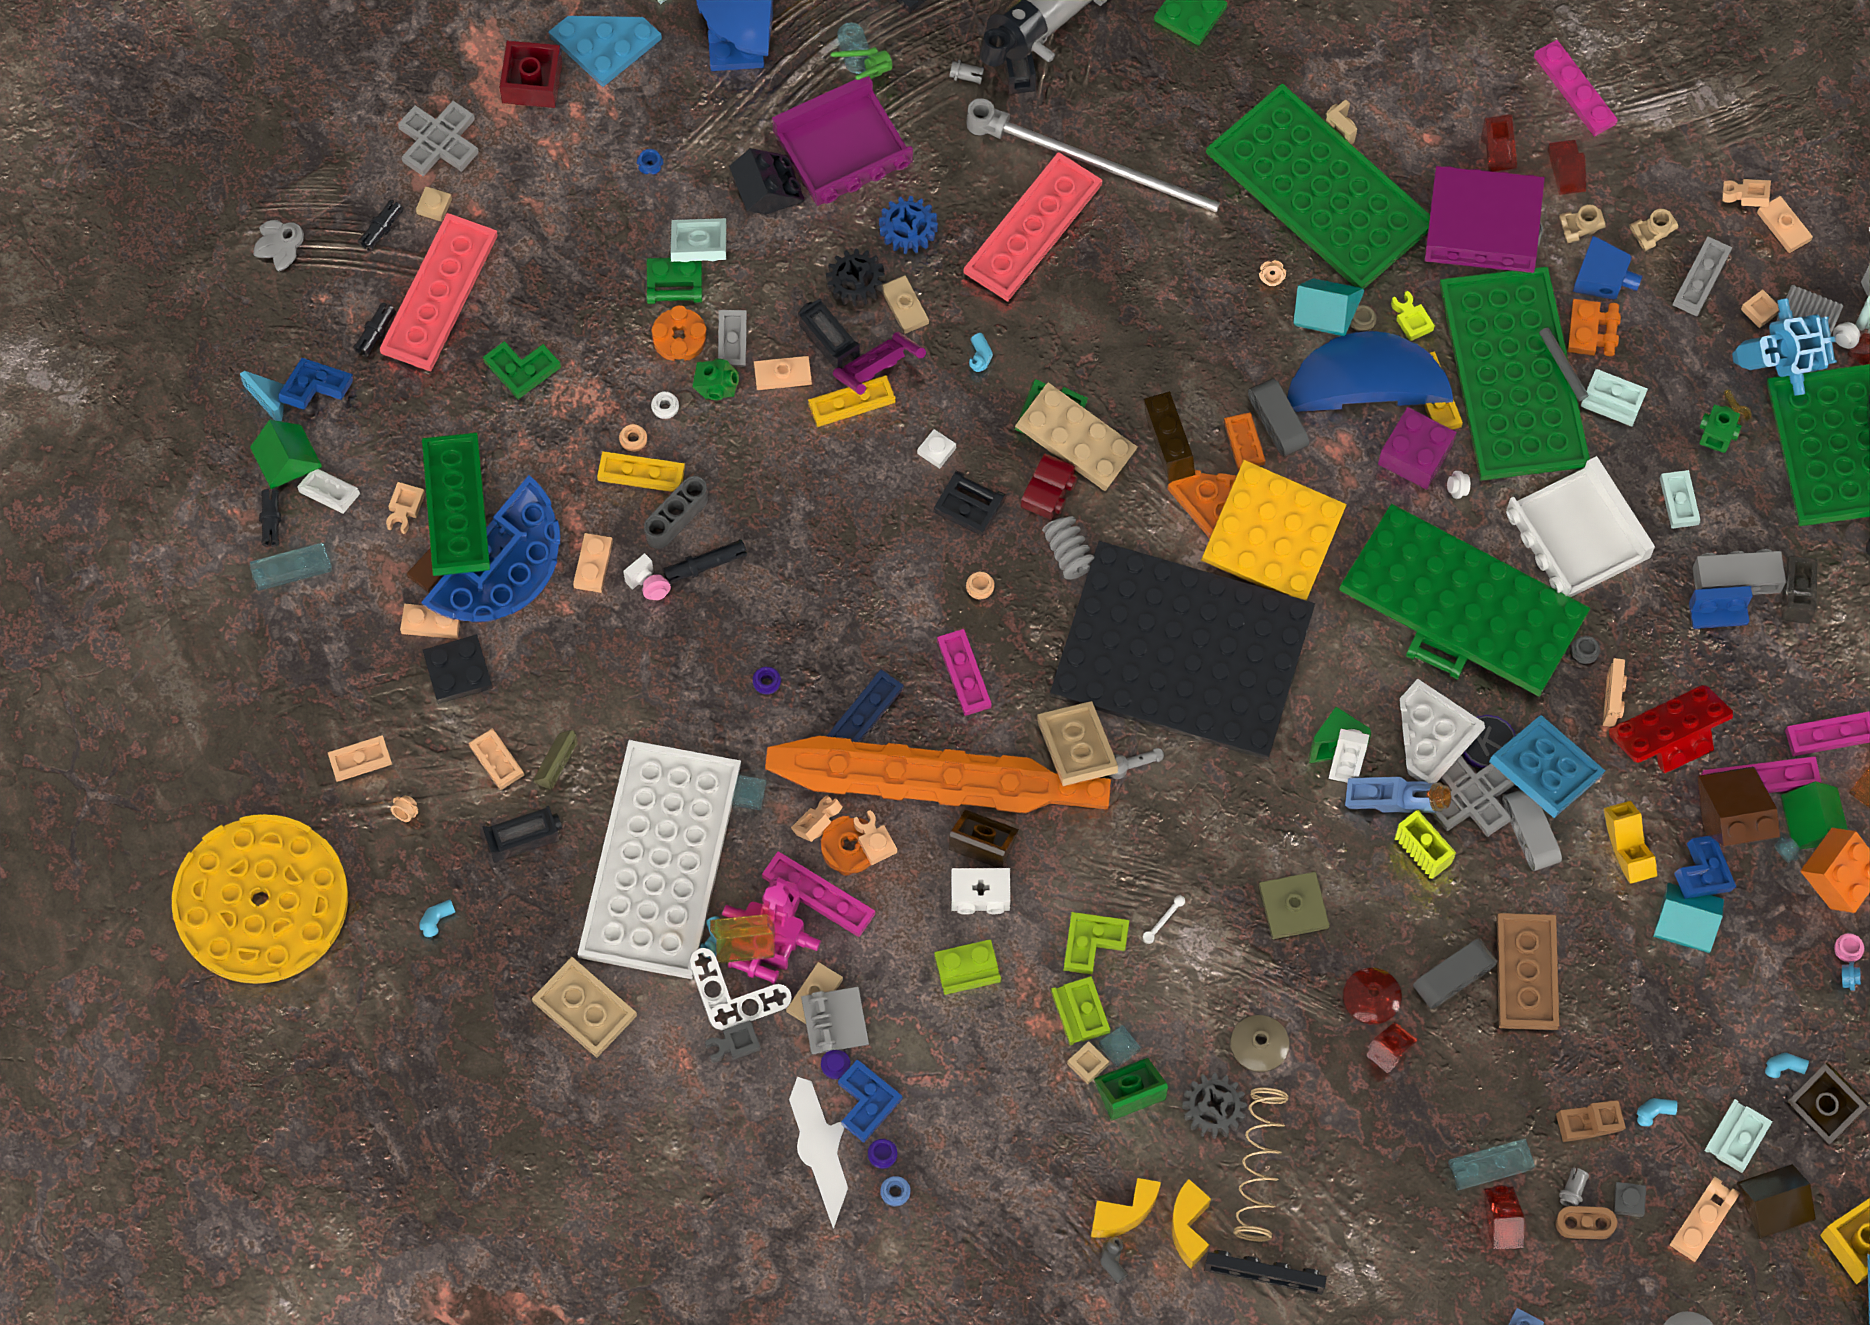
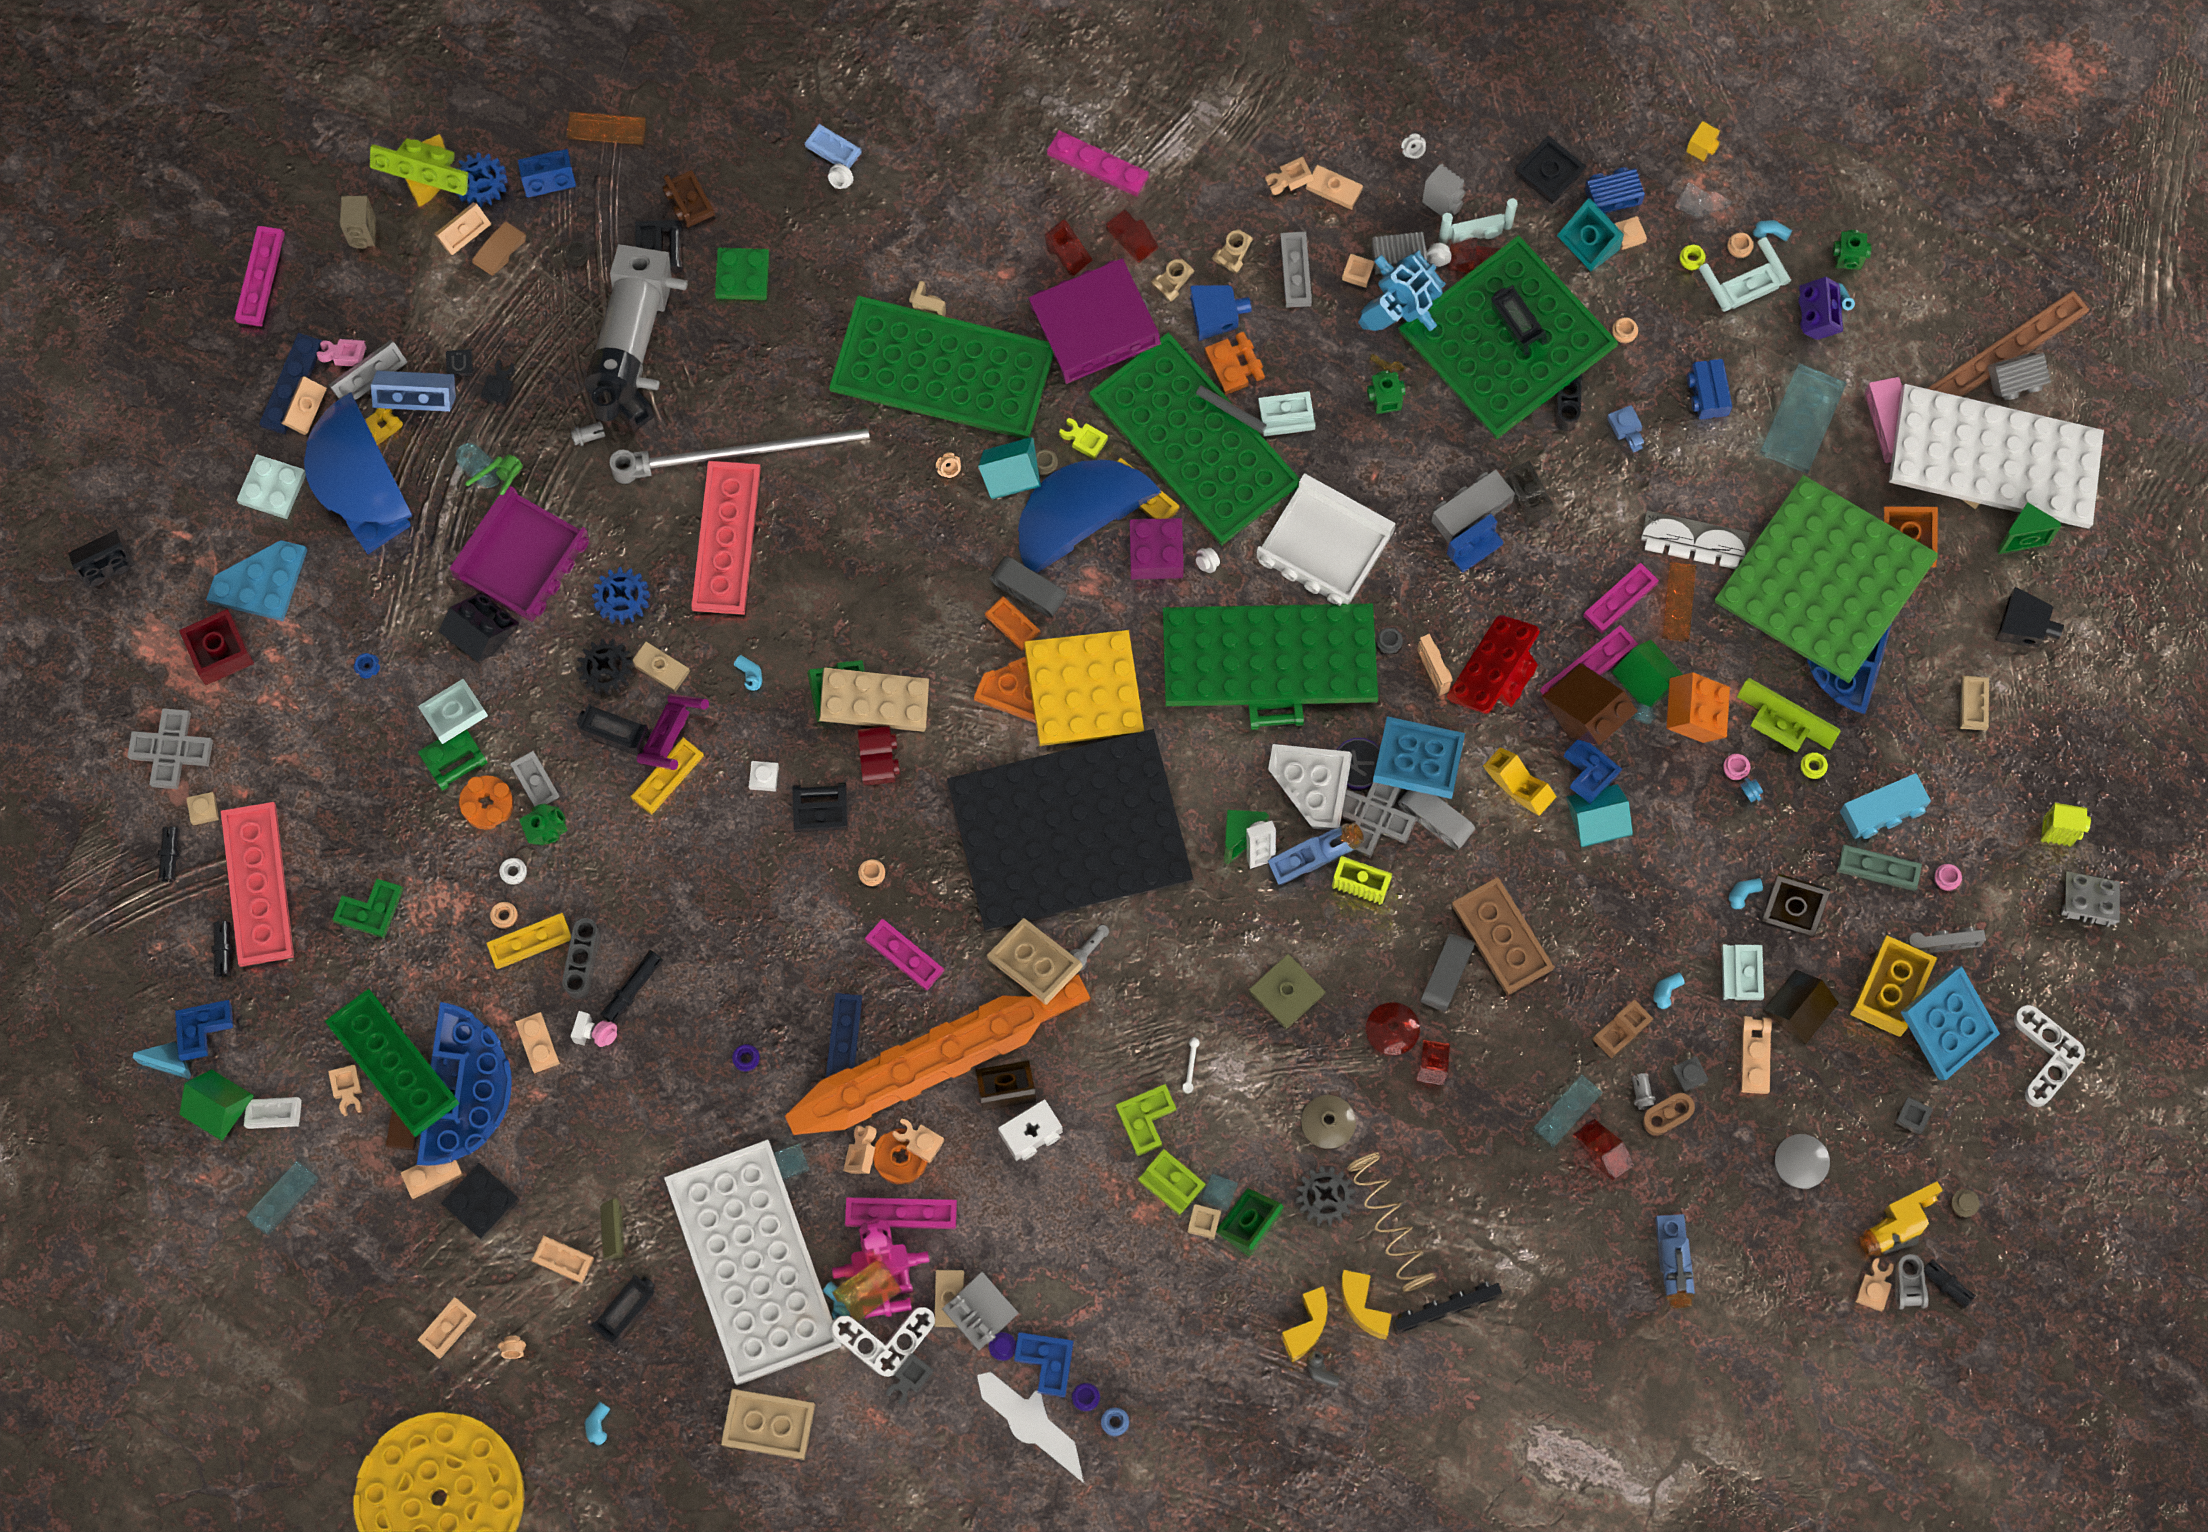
camera: 30 degrees left, 5 degrees up
light grey plate [253,220,304,271] -> none
black pin [259,489,281,547] -> none
light nougat plate [754,356,812,390] -> none
lime plate [934,939,1001,995] -> none
light grey piece [1042,516,1094,580] -> none
dark brown brick [1143,391,1195,482] -> none
light aqua plate [1660,470,1701,529] -> none

